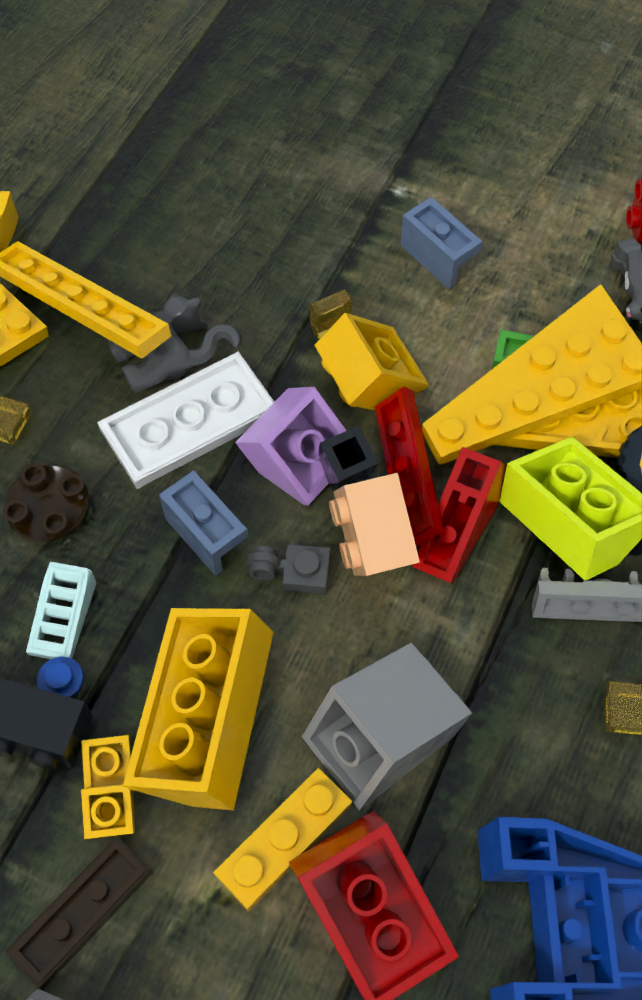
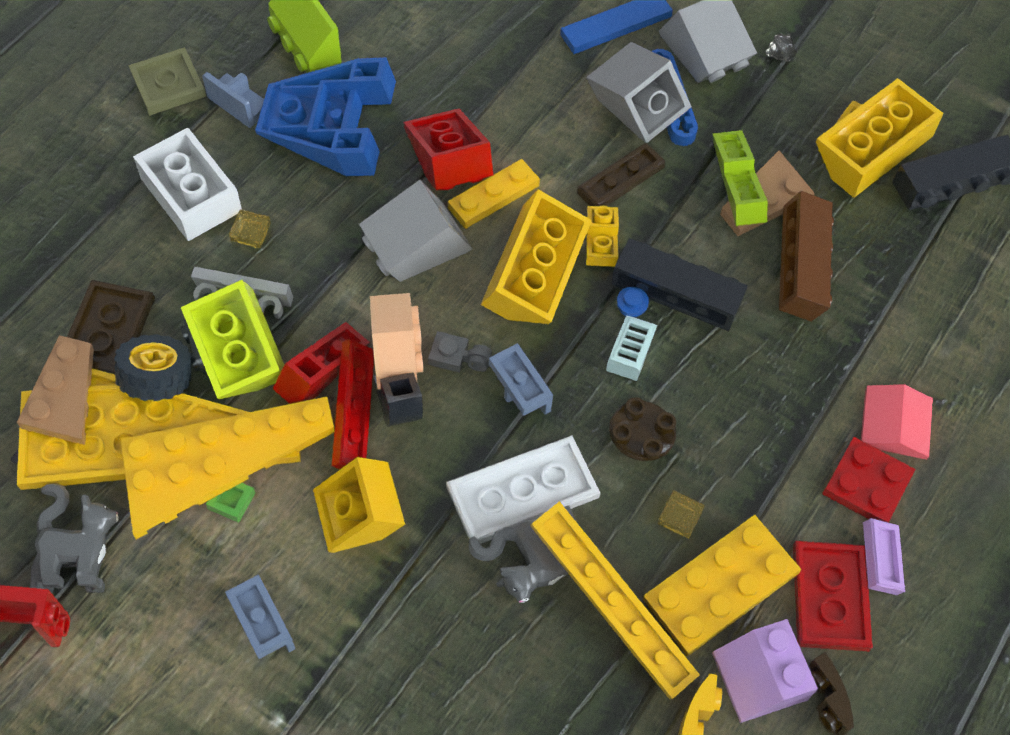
camera: 175 degrees left, 0 degrees up
lavender slope [235,387,346,506] -> none
clear yellow tile [310,289,352,339] -> none

